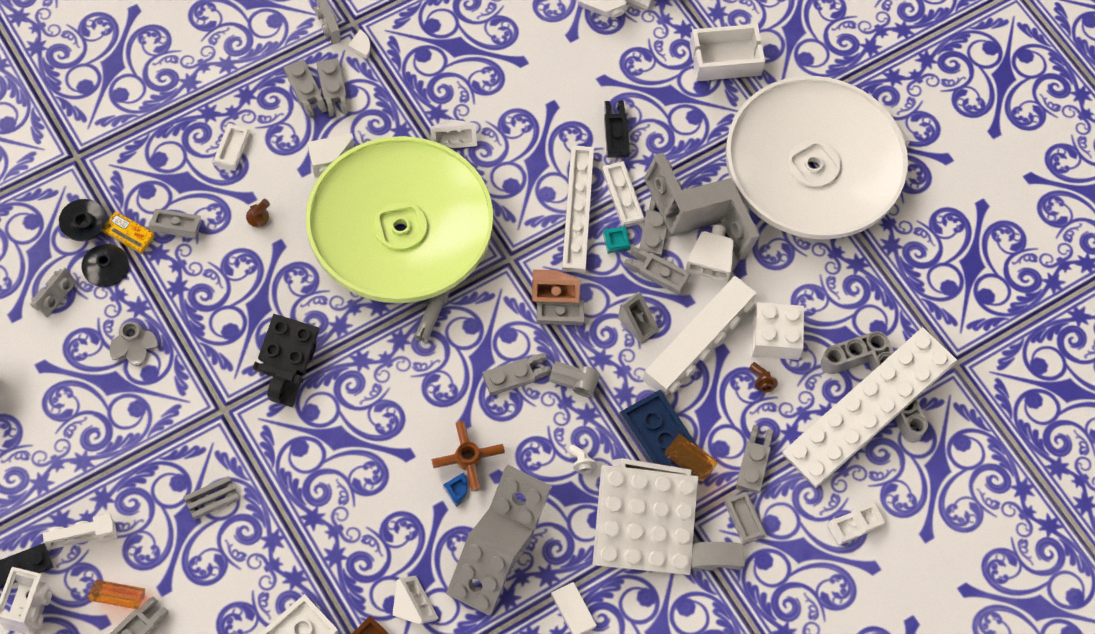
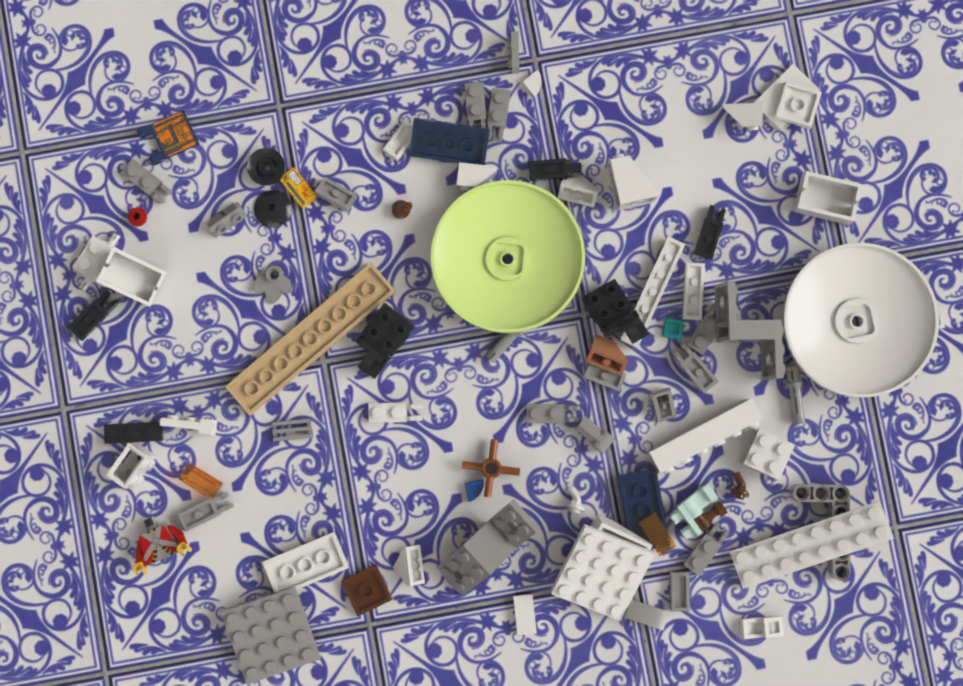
camera: 30 degrees right, 20 degrees up
white torso [686,225,733,283] -> none
none -> tan plate [225,262,396,416]
none -> white hinge [368,403,422,423]
none -> dark blue plate [409,118,490,165]
none -> black hinge [528,158,582,181]
none -> black plate [582,279,649,344]
none -> white slope [607,154,659,211]
none -> light aqua hips [669,483,728,539]
none -> light grey pin [785,366,806,424]

